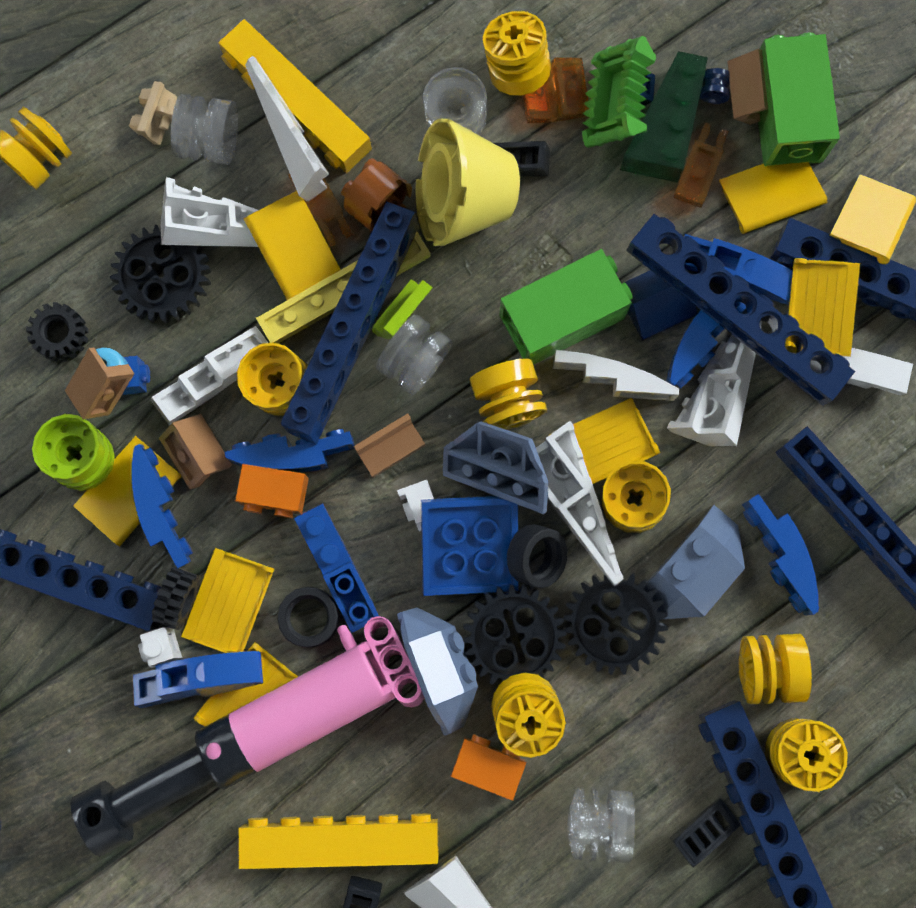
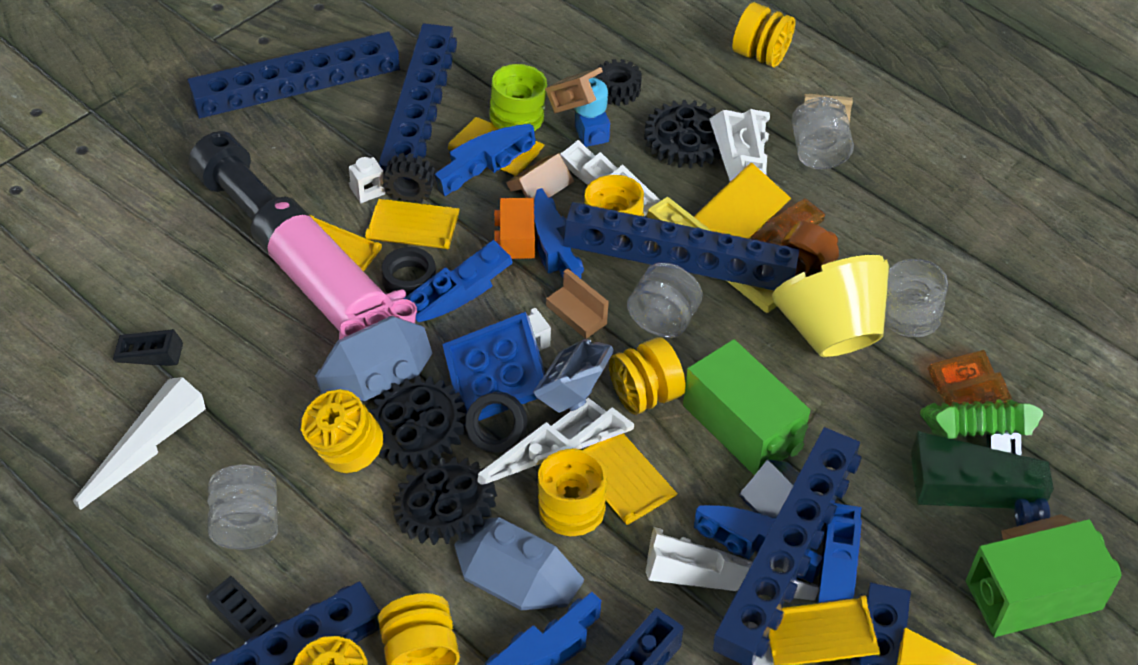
camera: 75 degrees right, 30 degrees down
blue slope [133,651,263,708] -> none
yellow brick [218,19,372,174] -> none
yellow brick [239,813,439,869] -> none
white wedge [245,56,329,202] -> none
lime slope [372,279,433,339] -> none
orange brick [451,734,527,801] -> none
yellow wheel [482,11,551,96] -> none
black slope [494,141,550,177] -> none
white slope [553,350,679,401] -> none
clear orange hinge [673,123,729,208] -> none
yellow piece [719,162,827,234] -> none

